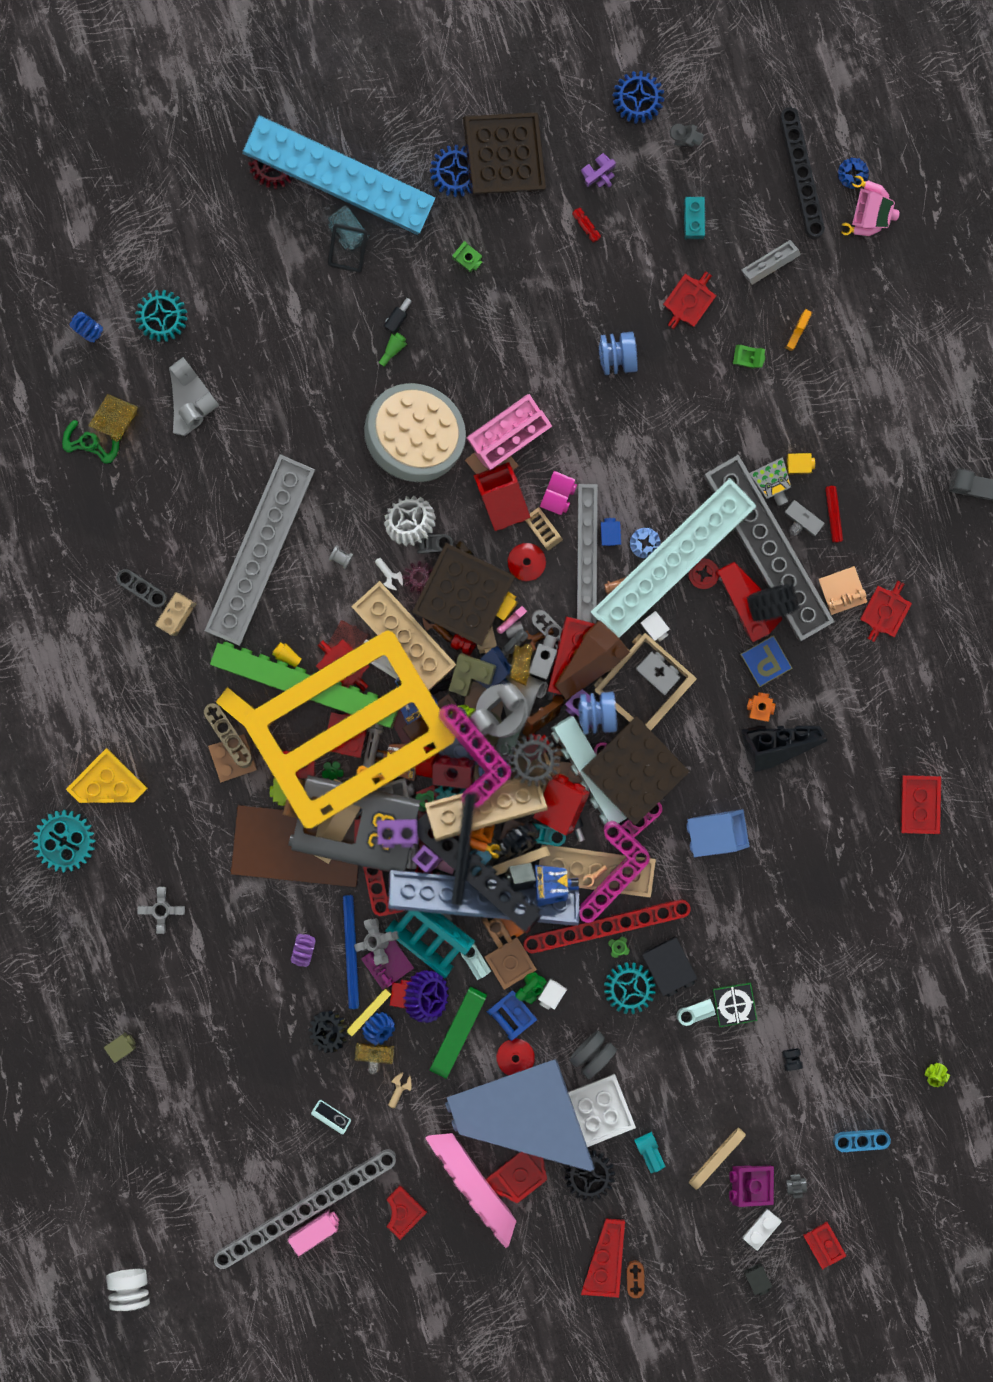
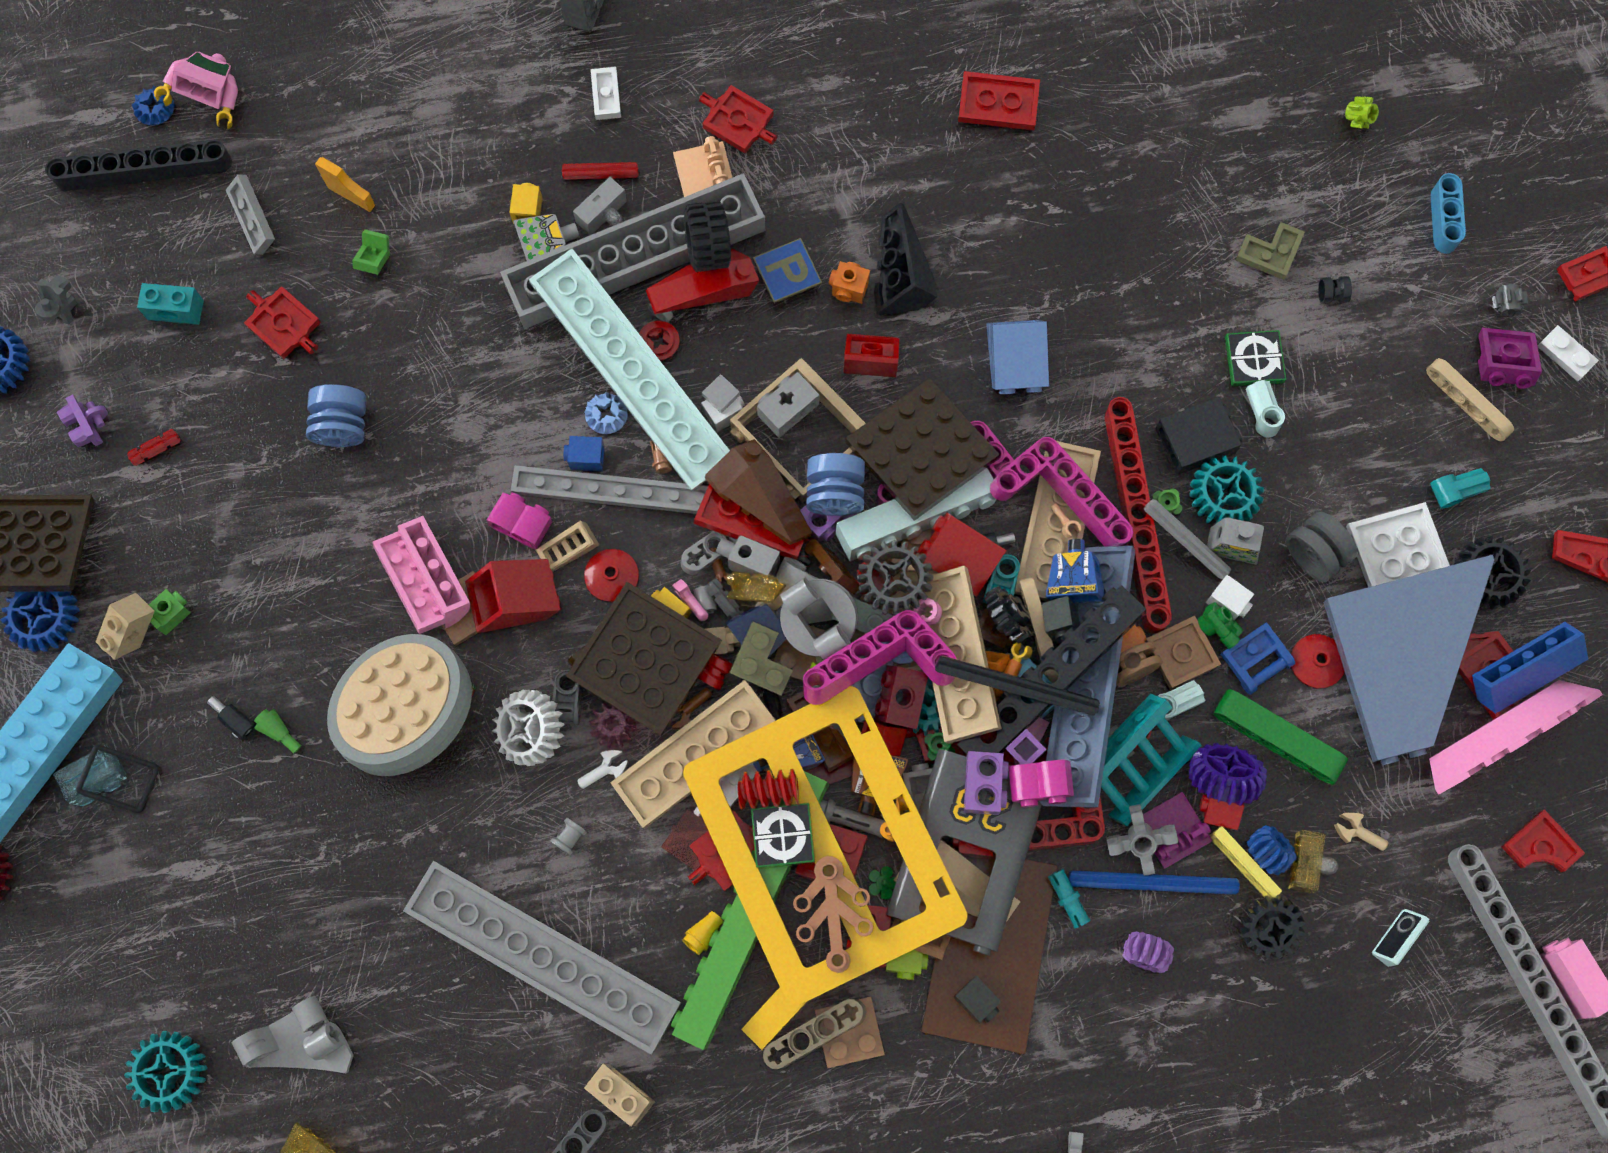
camera: 85 degrees left, 15 degrees down
none -> tan brick [96,593,154,660]
none -> white plate [591,67,621,120]
none -> light grey tile [702,374,740,413]
none -> red piece [738,769,799,810]
none -> tile [751,803,815,868]
none -> nougat plant [793,856,873,973]
none -> red slope [844,334,899,377]
none -> bright pink bush [914,598,942,626]
none -> pearl dark grey brick [954,976,1001,1023]
none -> dark pink brick [1008,759,1074,808]
none -> teal pin [1047,868,1091,929]
none -> light grey axle [1144,499,1231,579]
none -> light grey torso [1207,518,1264,565]
none -> olive plate [1235,222,1305,280]
none -> blue brick [1472,622,1588,714]

